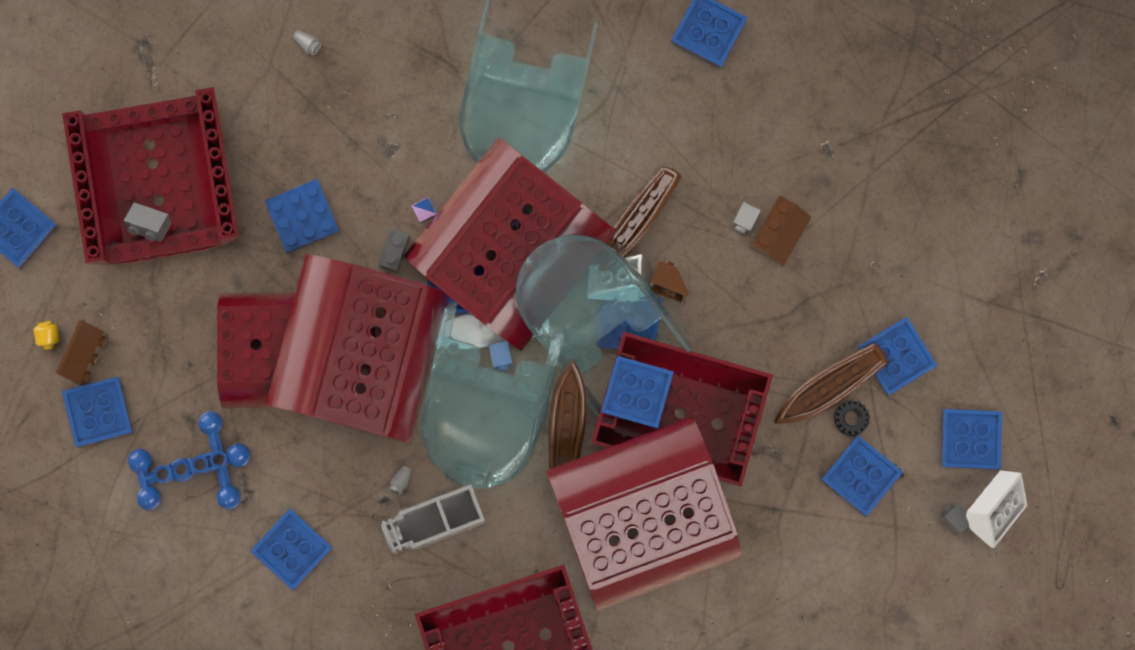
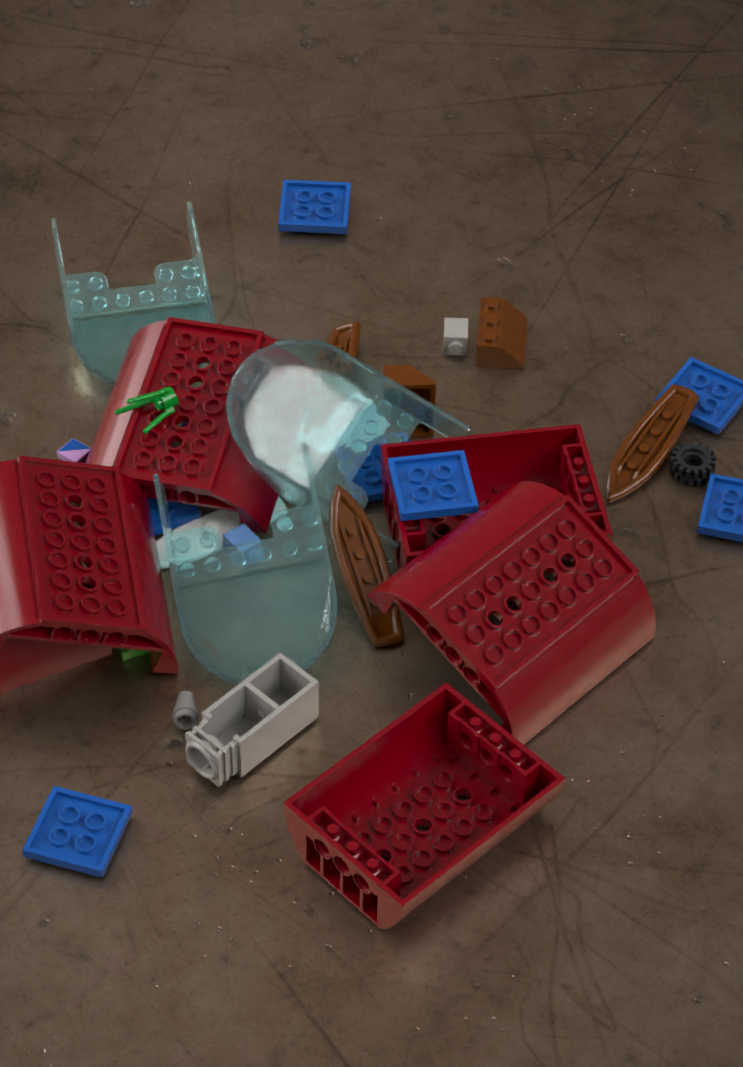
camera: 25 degrees left, 35 degrees down
none -> green plant [114,386,178,434]

